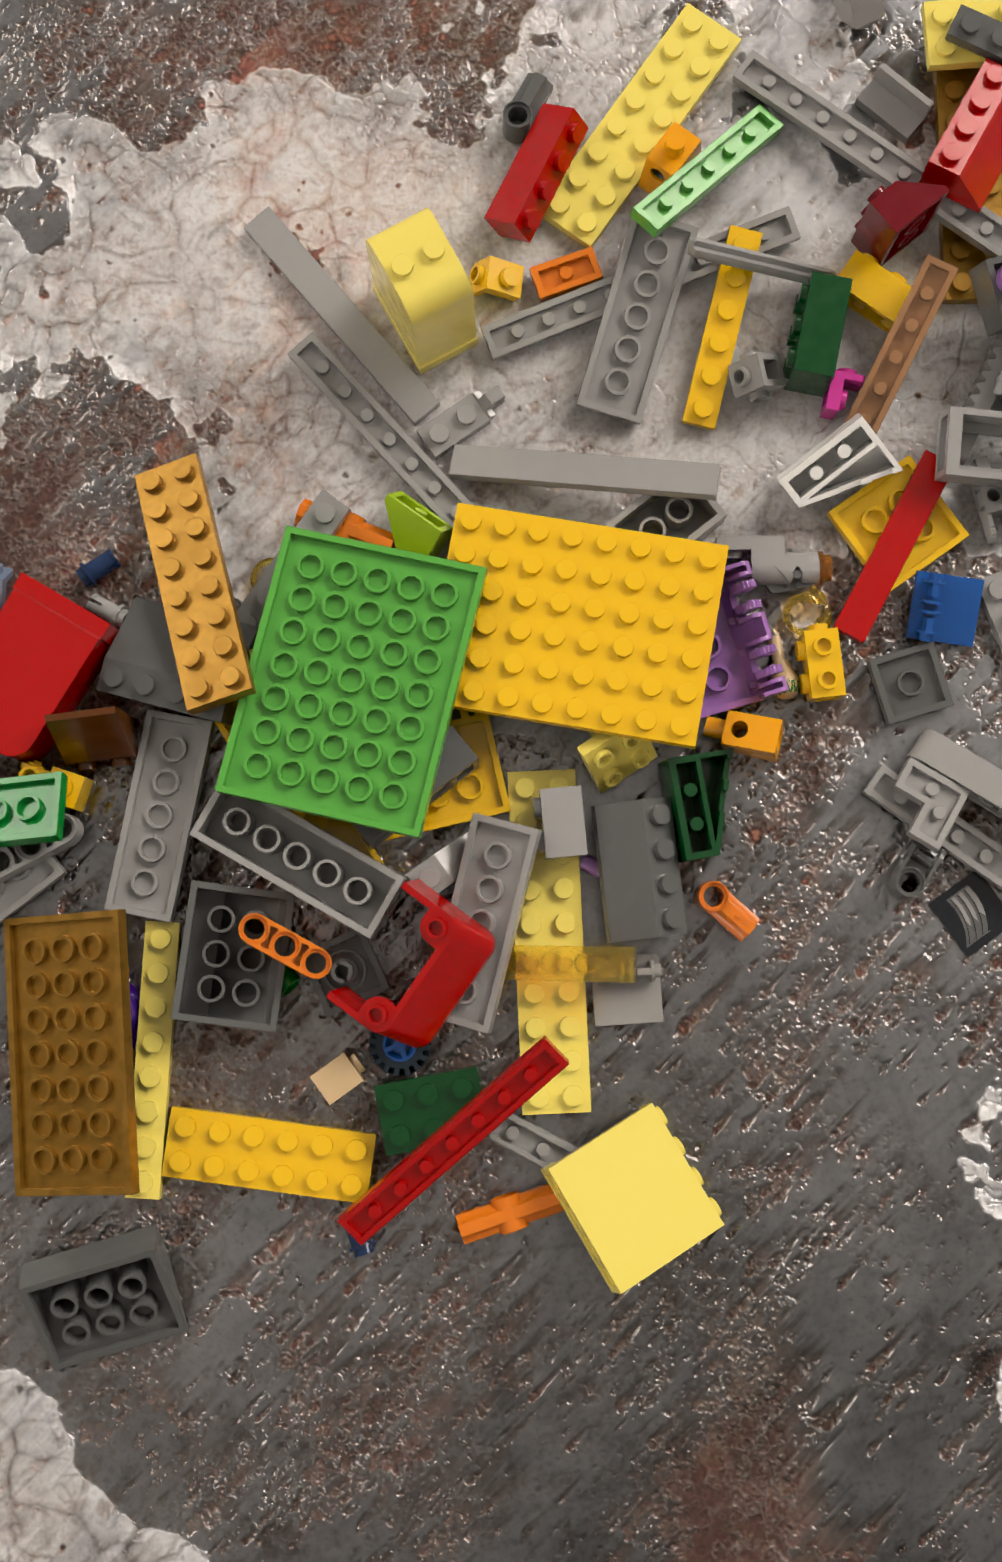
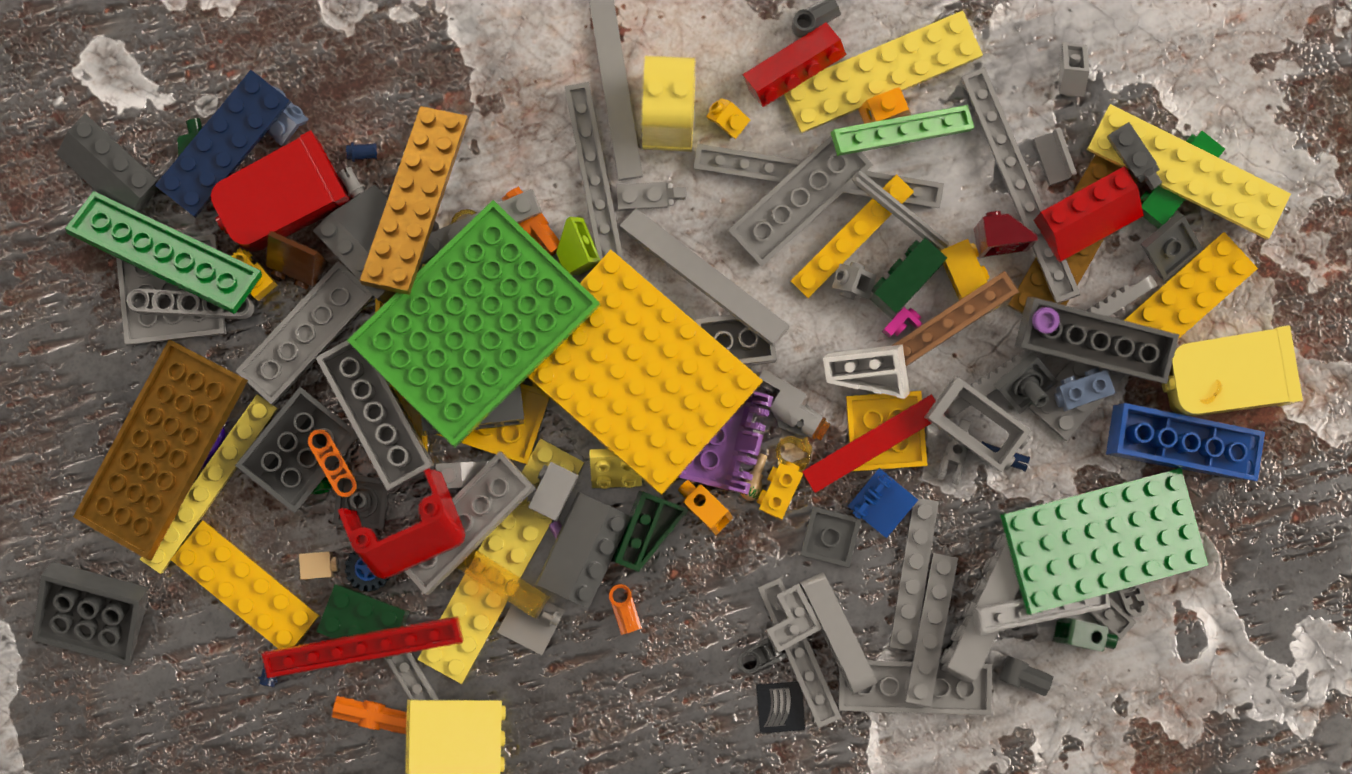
camera: 30 degrees right, 0 degrees up
orange plate [529,246,603,303] -> none

